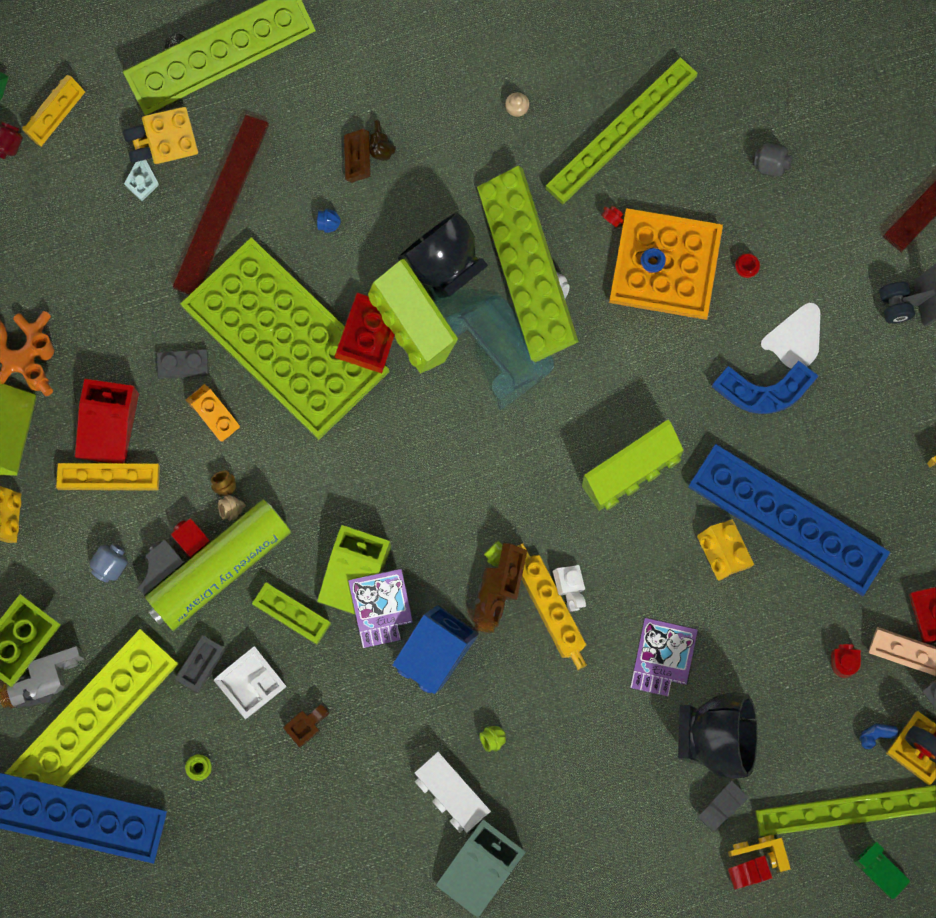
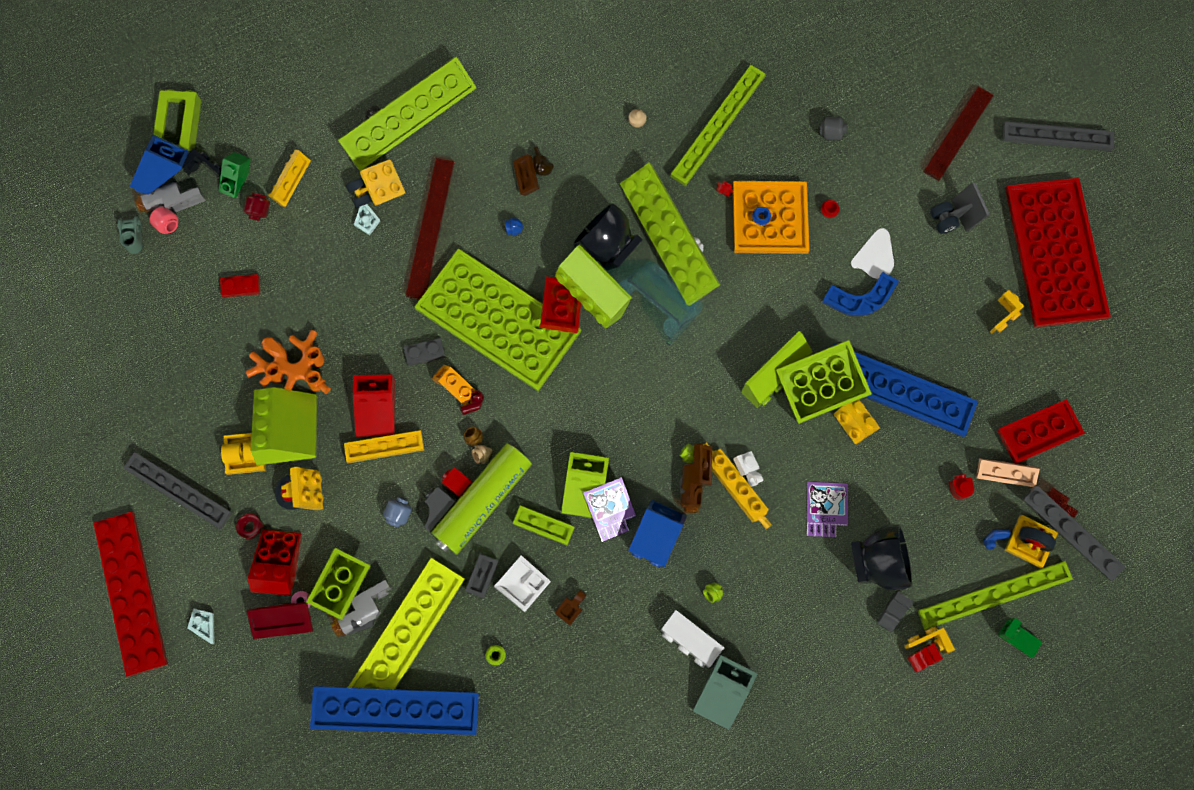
camera: 15 degrees left, 0 degrees up
none -> dark red arm [460,390,484,415]
none -> lime slope [776,340,871,424]

